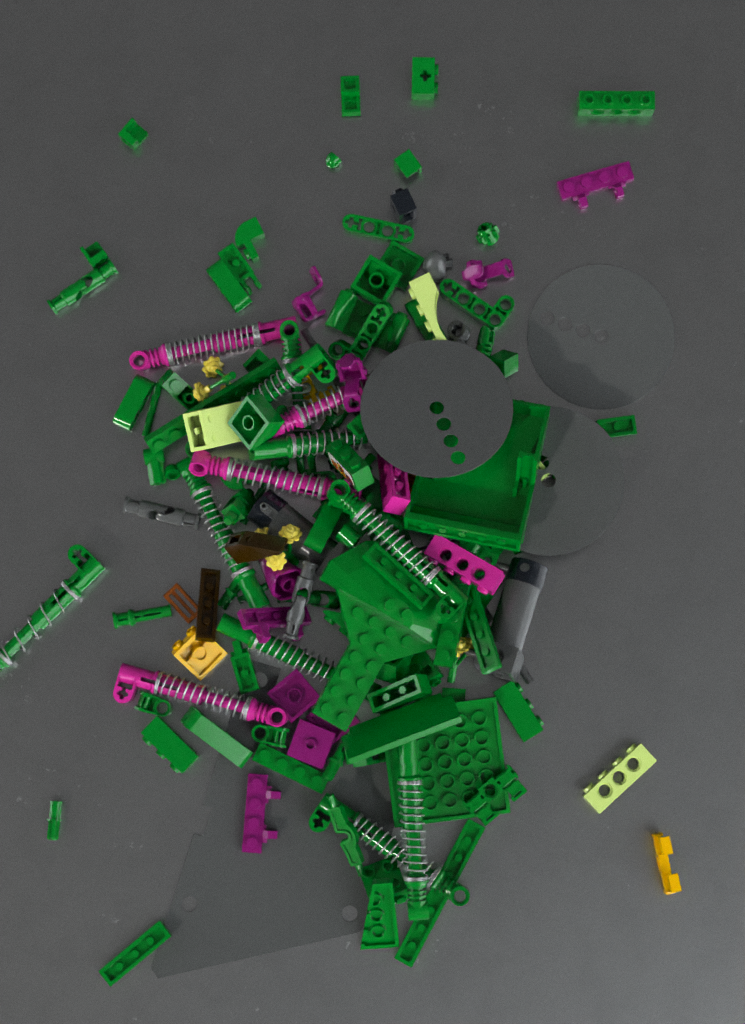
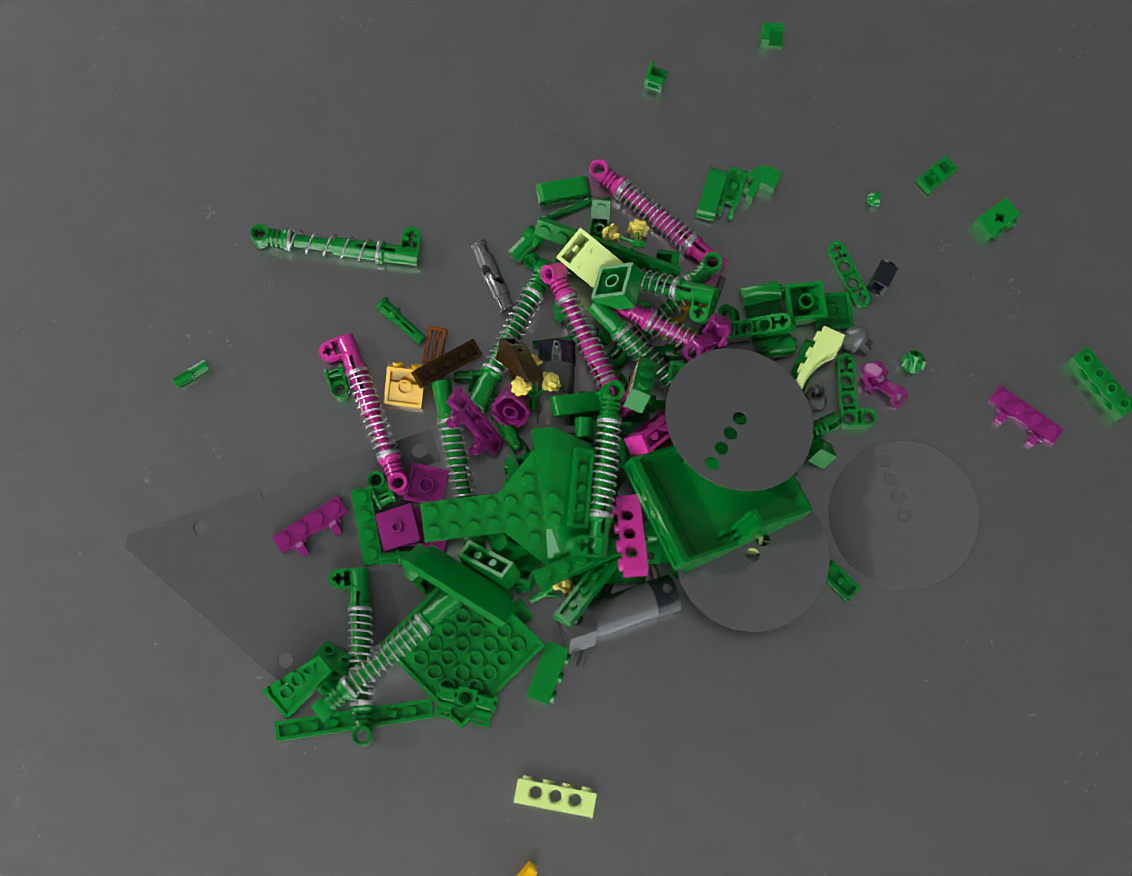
camera: 50 degrees right, 5 degrees down
green piece [47,259,119,315] -> none
green plate [98,920,172,987] -> none
green brick [141,716,200,774] -> none
green beam [180,705,253,769] -> none
green piece [220,488,256,526] -> none
green hinge [230,640,260,694] -> none
dark grey piece [281,560,319,640] -> none
magenta piece [292,266,326,323] -> none
green piece [326,793,366,877] -> none
green panel [394,149,422,178] -> none

